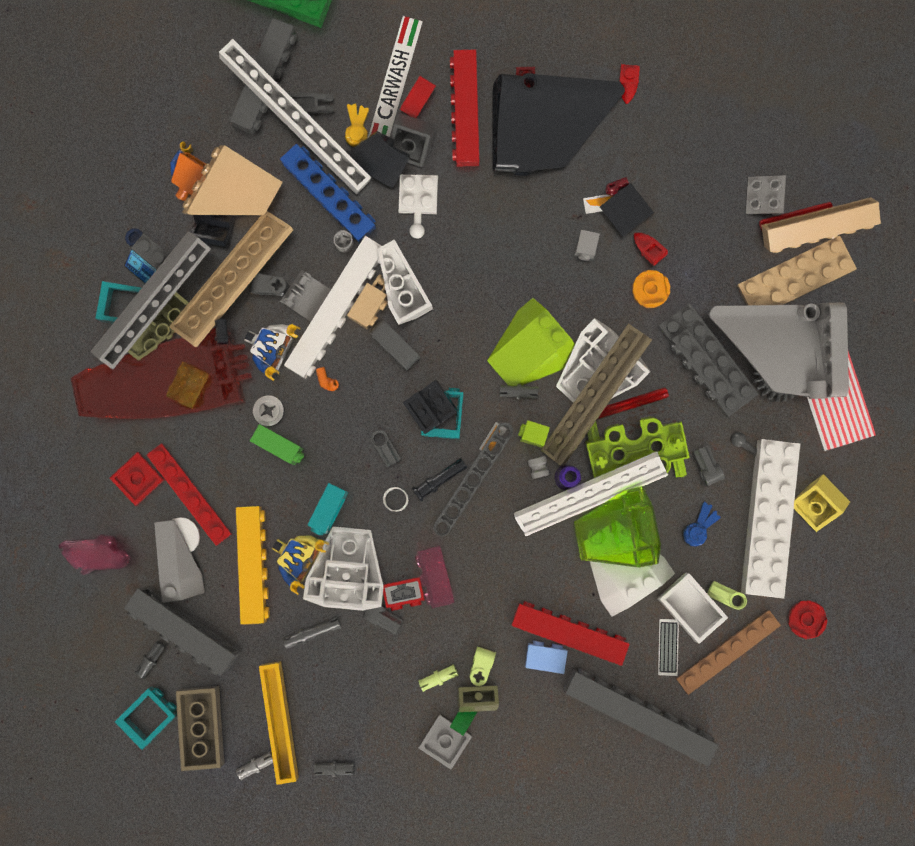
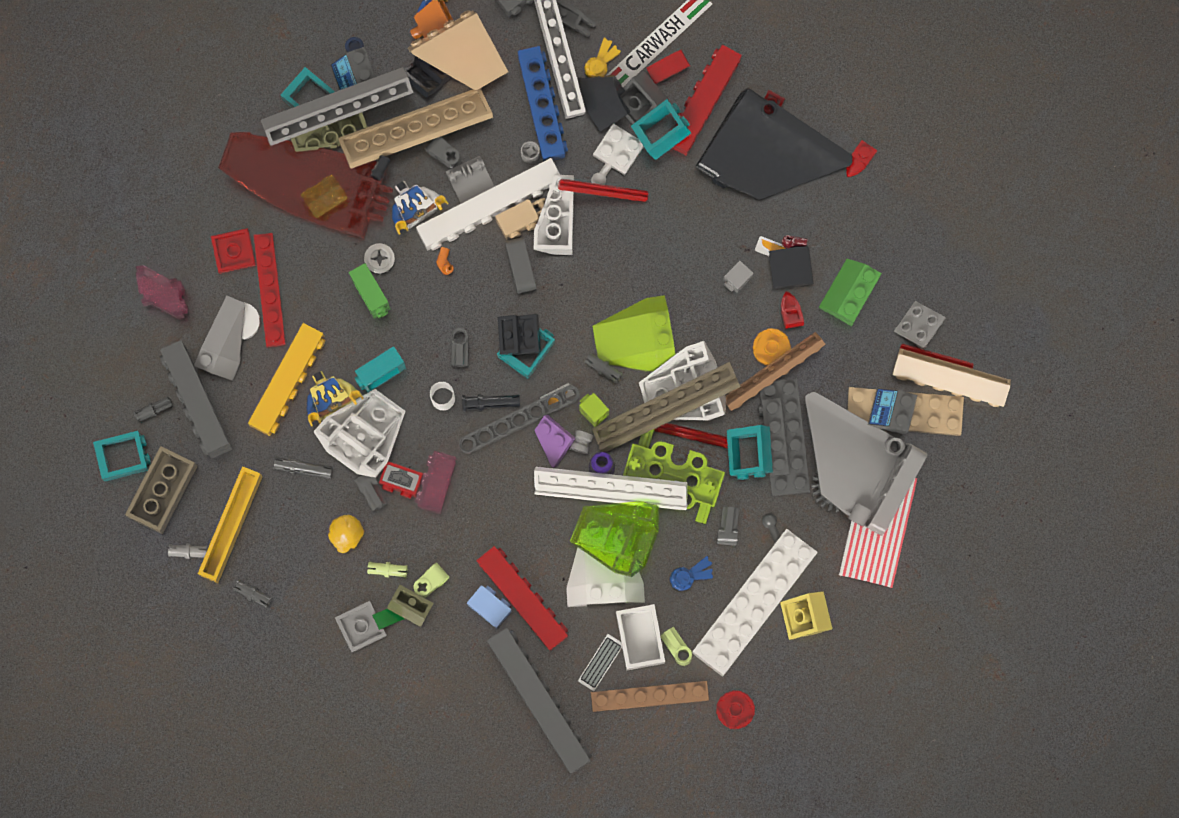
camera: 30 degrees right, 5 degrees down
none -> yellow hair [328,515,364,553]
none -> medium lavender wing [534,415,575,468]
none -> red axle [558,179,649,202]
none -> teal window [631,99,691,160]
none -> medium nougat plate [725,332,826,411]
none -> teal window [727,425,773,480]
none -> bright green slope [819,259,882,326]
none -> slope [867,388,917,435]

